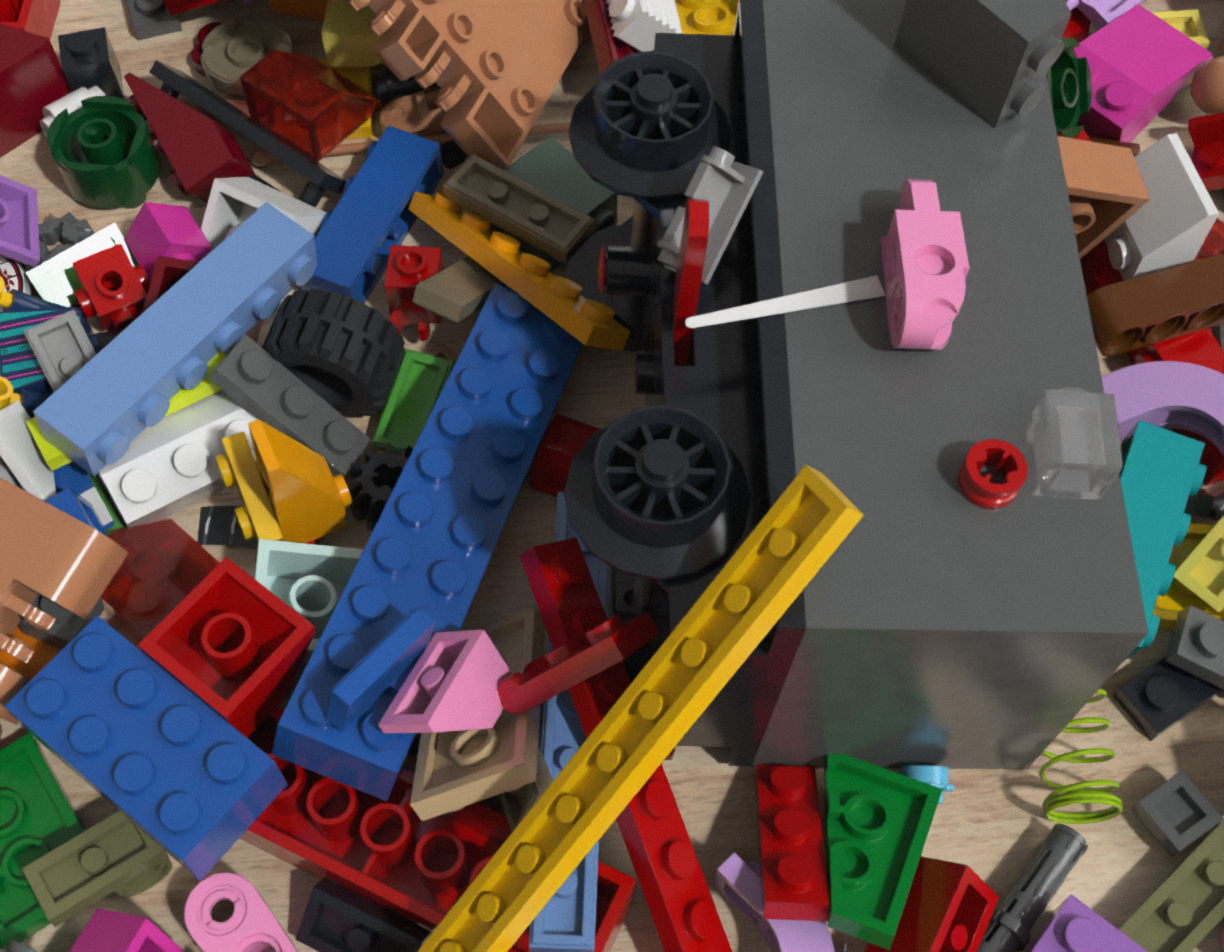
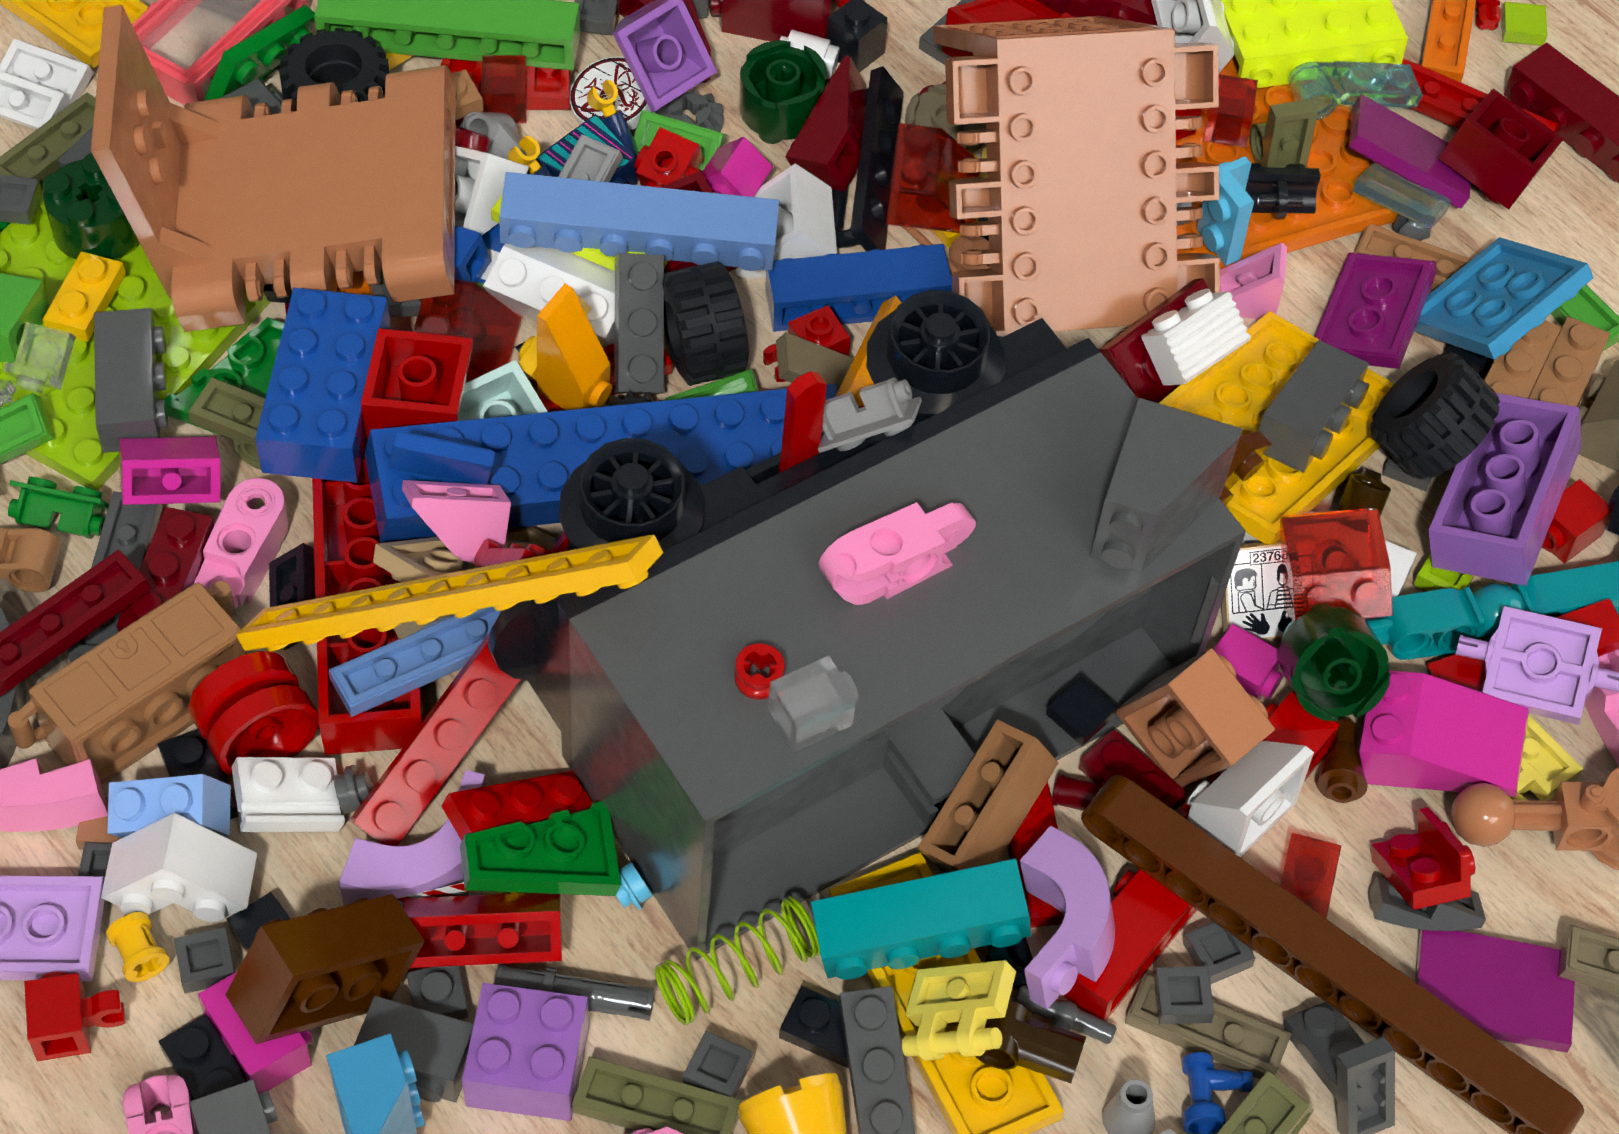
camera: 55 degrees right, 5 degrees down
white sticker [685,275,886,328] -> none

